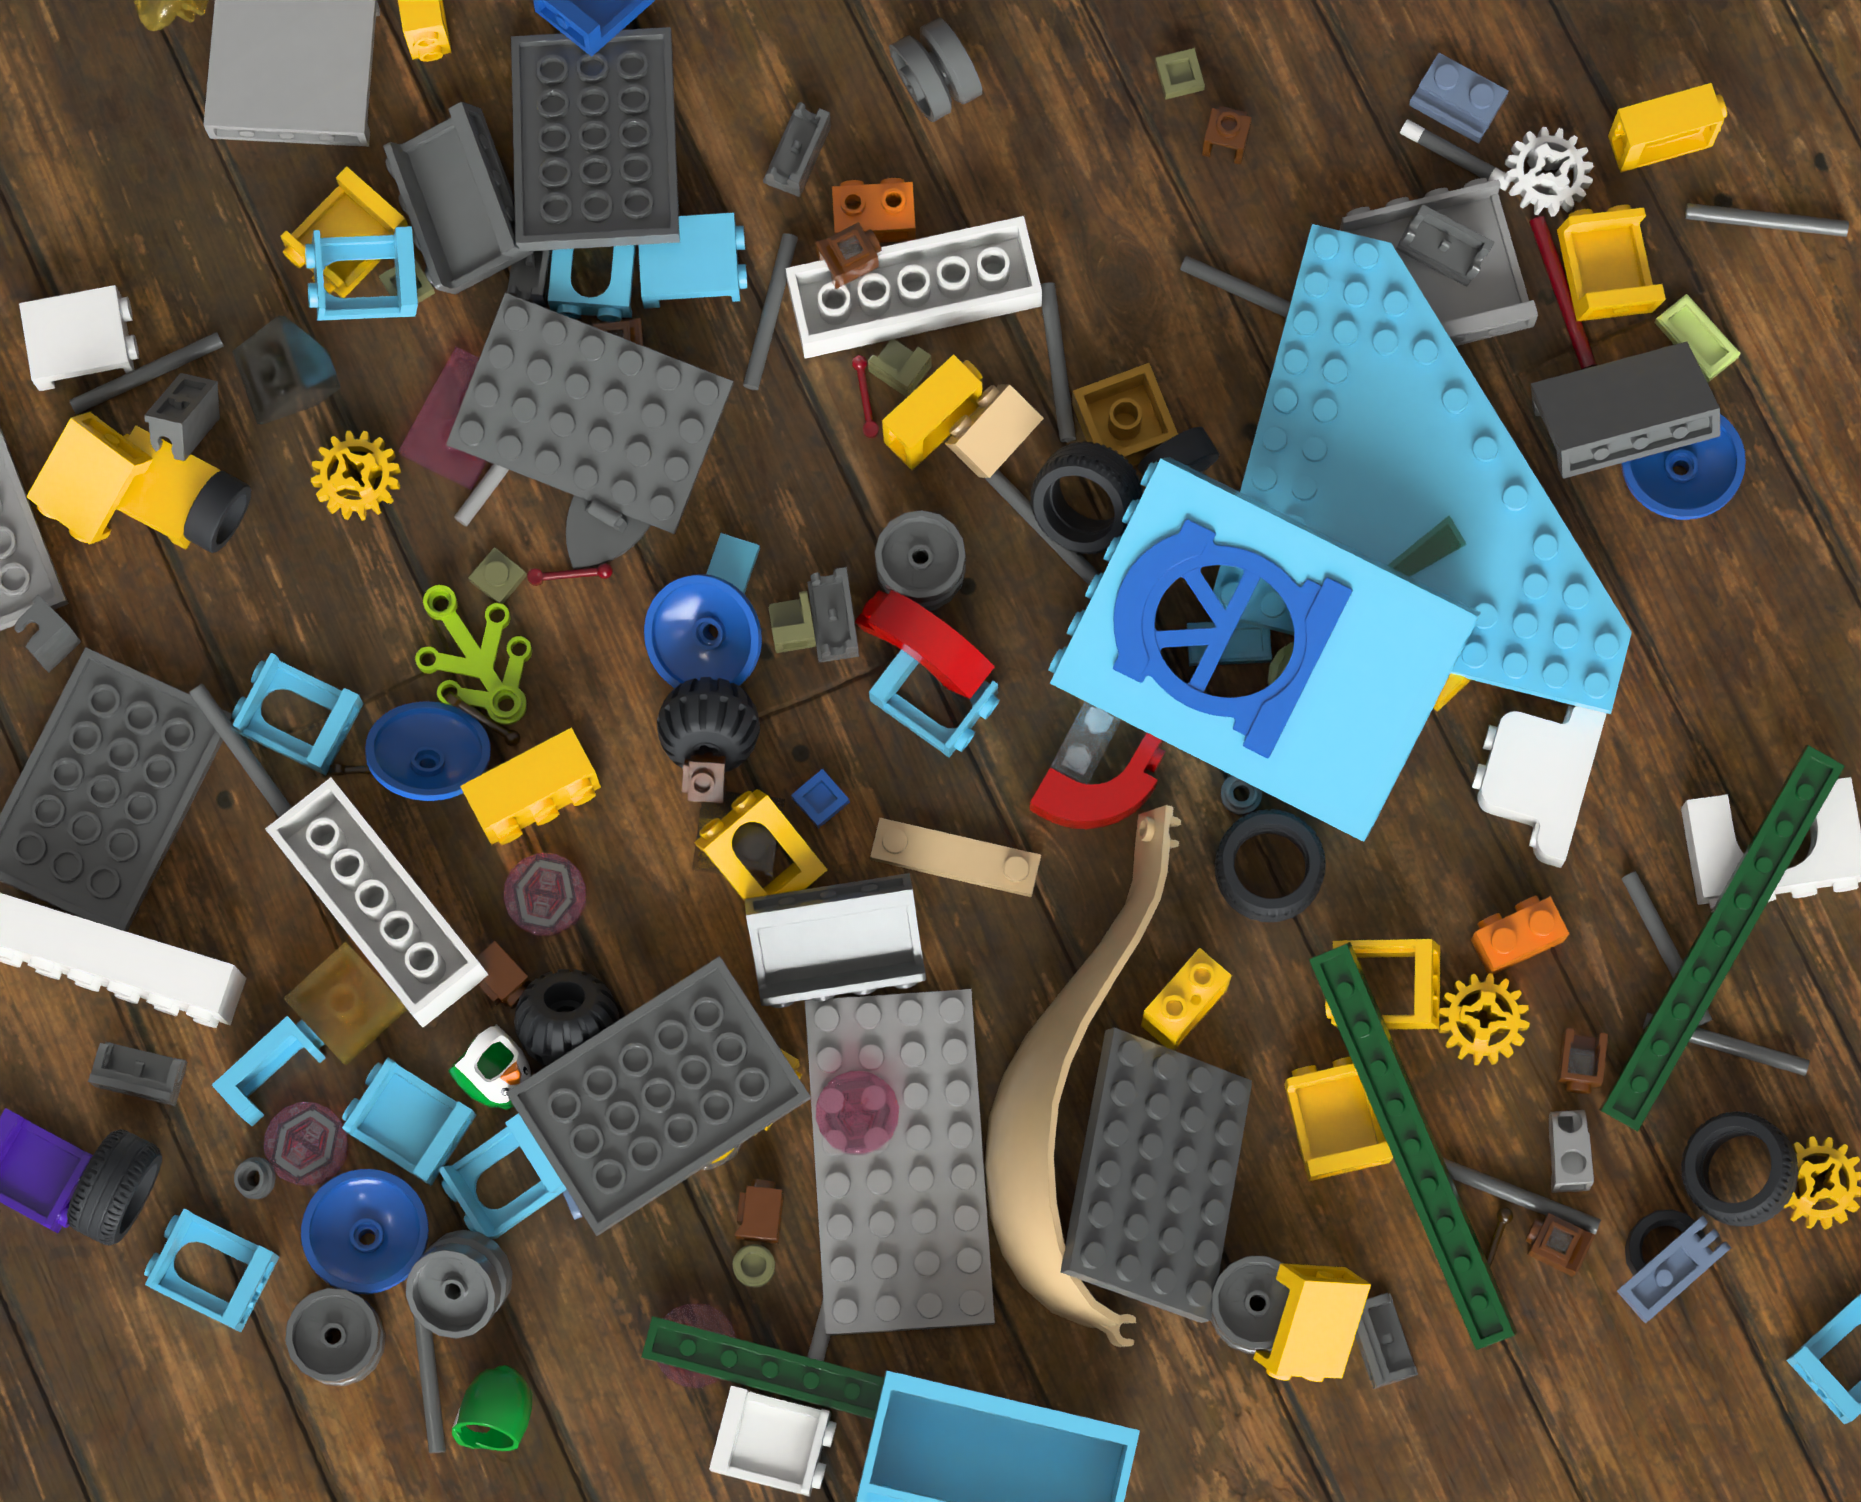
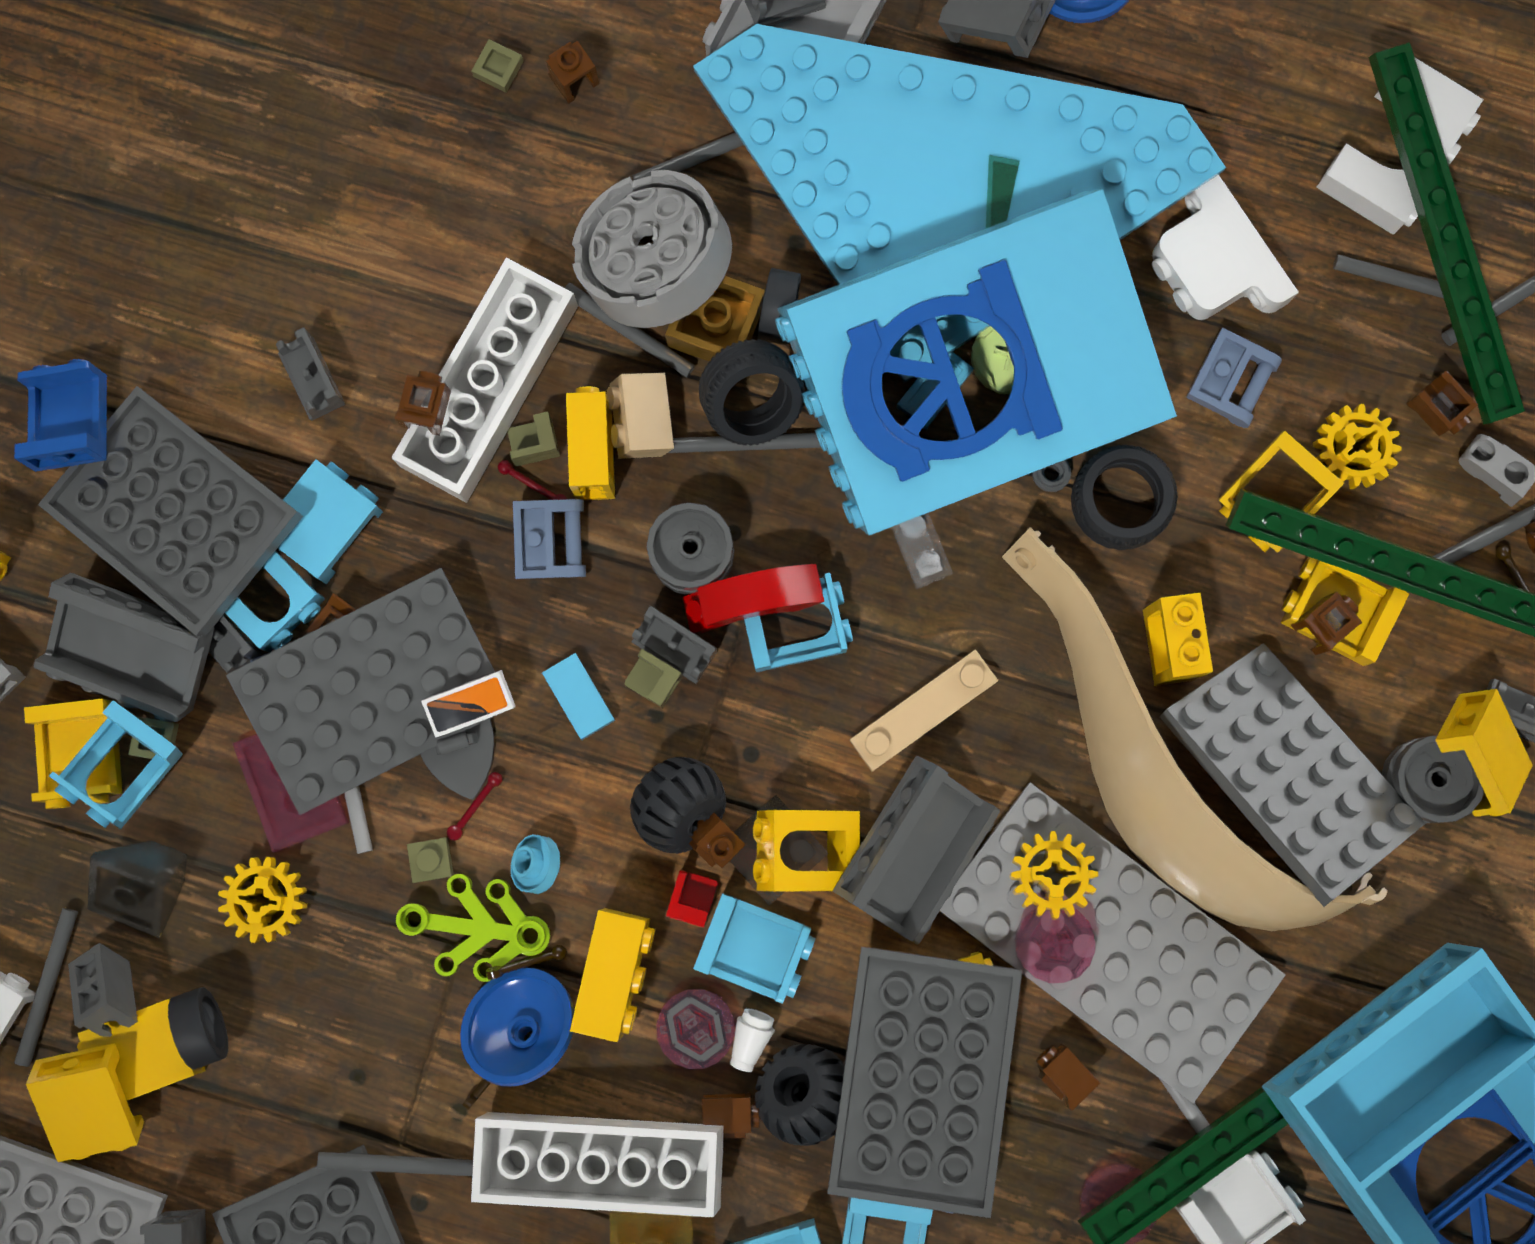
camera: 50 degrees left, 5 degrees up
medium azure panel [232,653,364,776] -> none
piece [448,1024,531,1110] -> none
blue dish [644,574,762,688] -> none
olive tile [733,1244,775,1288] -> none
dark grey bar [743,233,798,390] -> none
blue plate [791,769,850,829] -> none
orange brick [832,178,916,245] -> none
dark grey wheel [889,17,982,122] -> none
red arch [1030,733,1166,829] -> none
orange brick [1471,896,1569,975] -> none
none -> slope [421,670,516,737]
none -> medium azure plate [511,834,560,894]
none -> sand blue plate [513,499,586,579]
none -> light grey brick [572,170,732,328]
none -> red panel [666,870,718,928]
none -> medium azure panel [693,893,816,1004]
none -> white cone [730,1009,775,1072]
none -> yellow gear [1009,831,1099,920]
none -> sand blue plate [1186,327,1282,428]
none -> reddish brown window [1291,592,1362,655]

